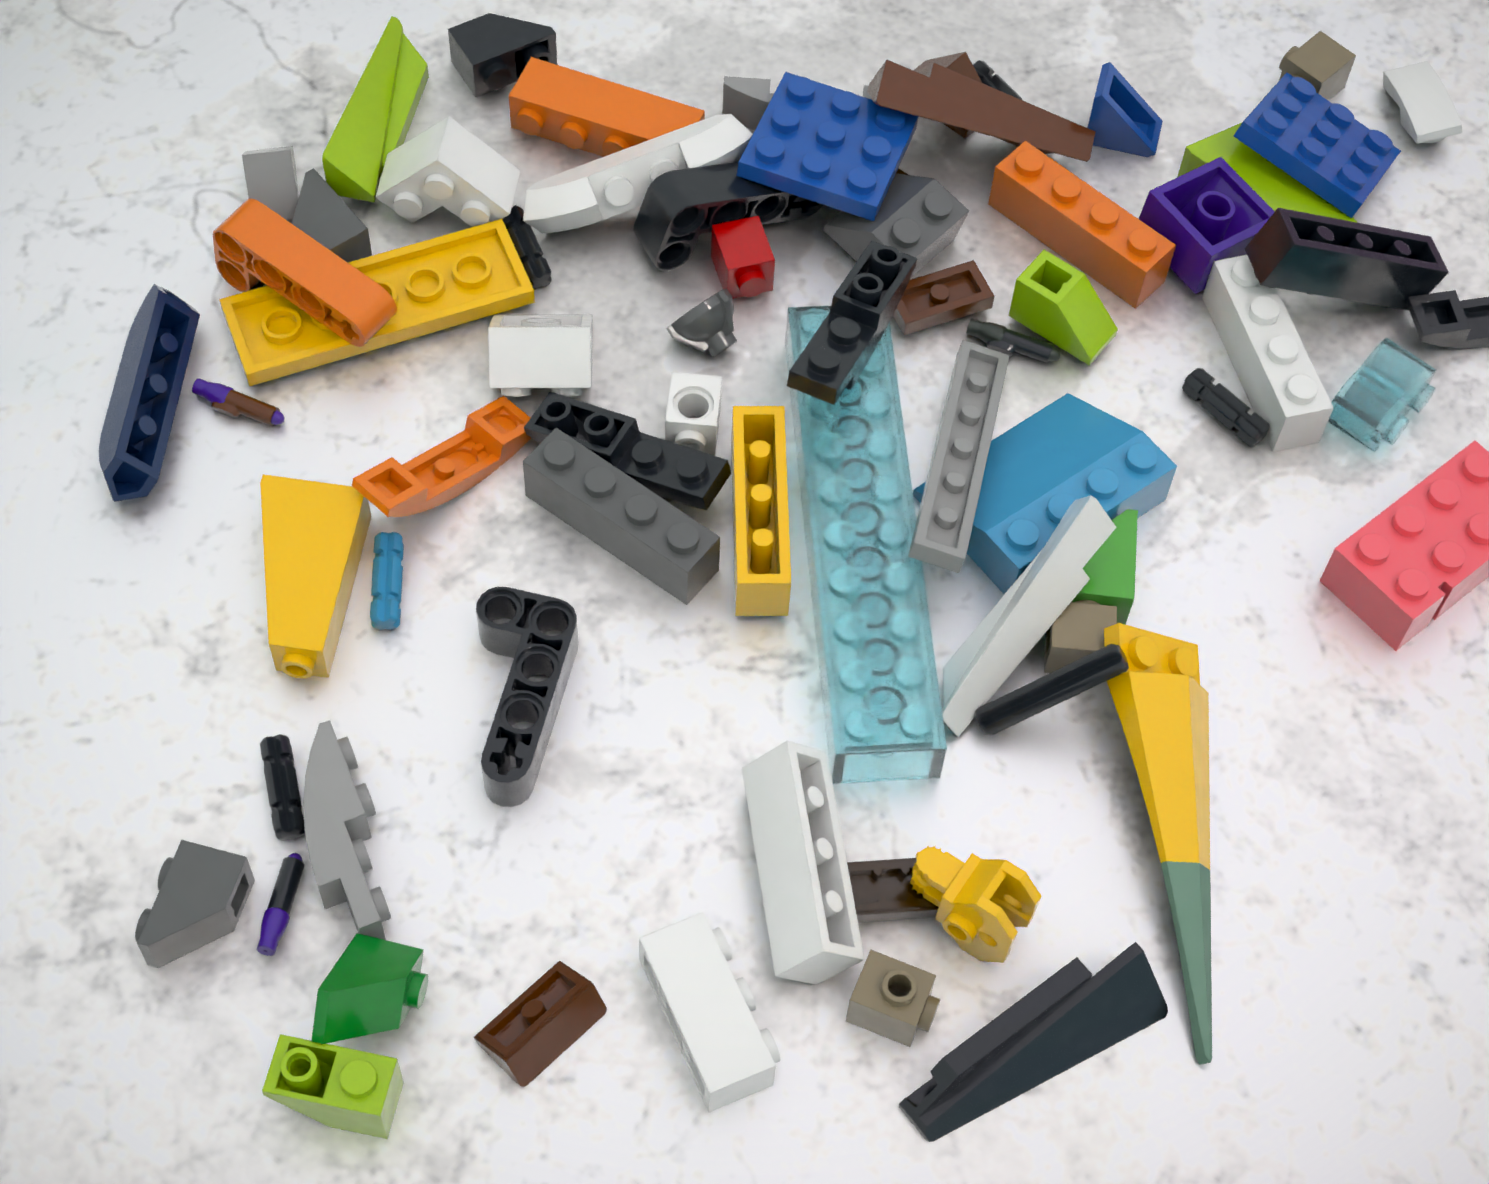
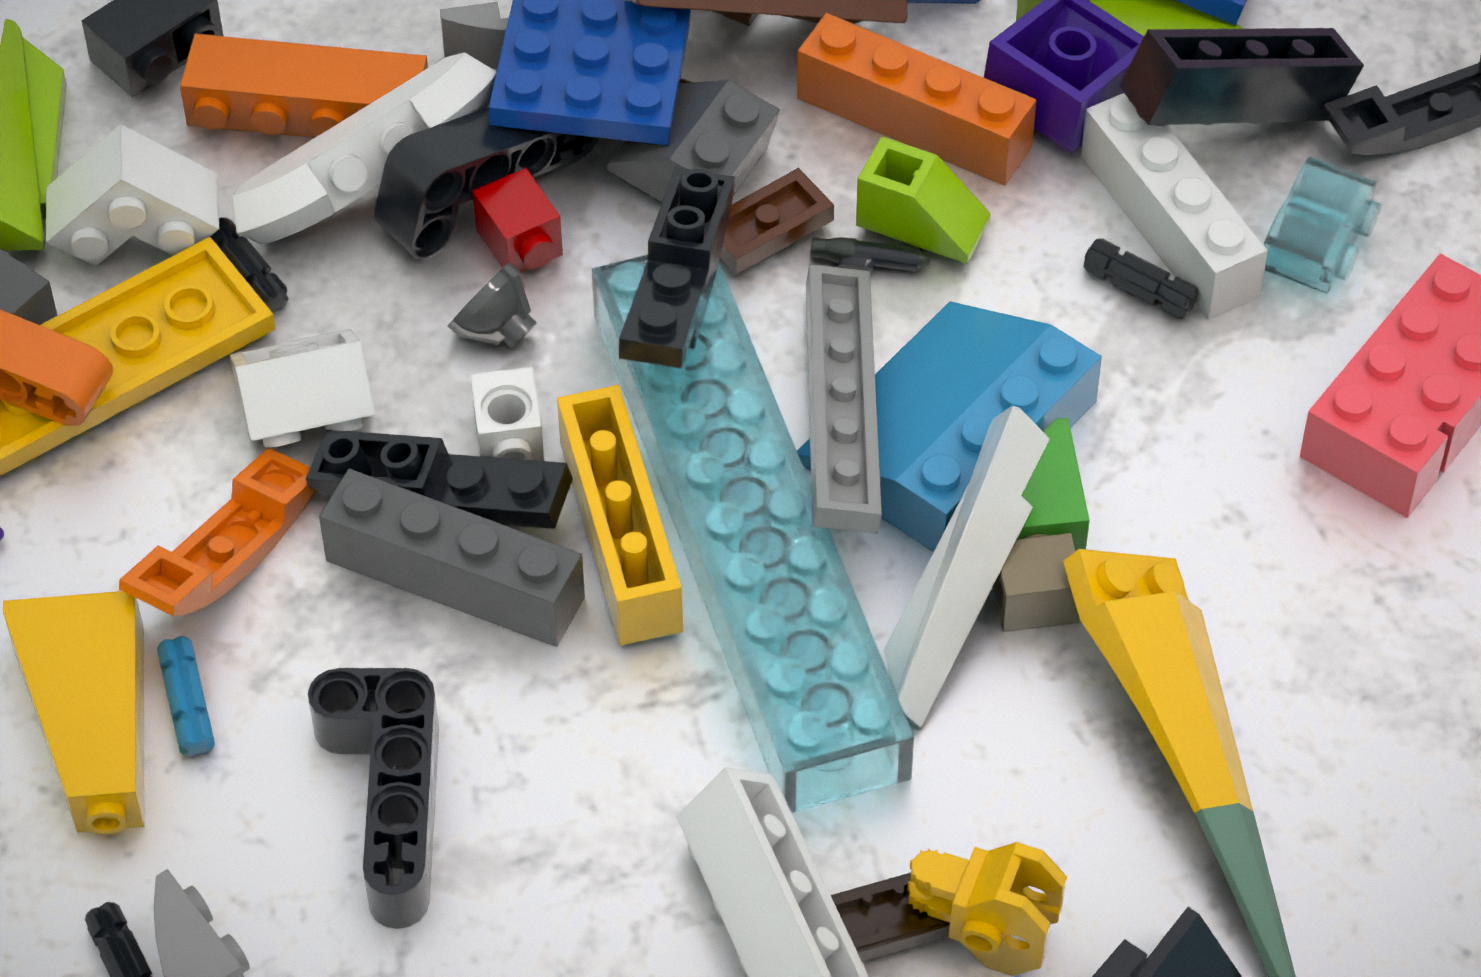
camera: 10 degrees left, 5 degrees down
black axle [975,644,1129,735] -> none

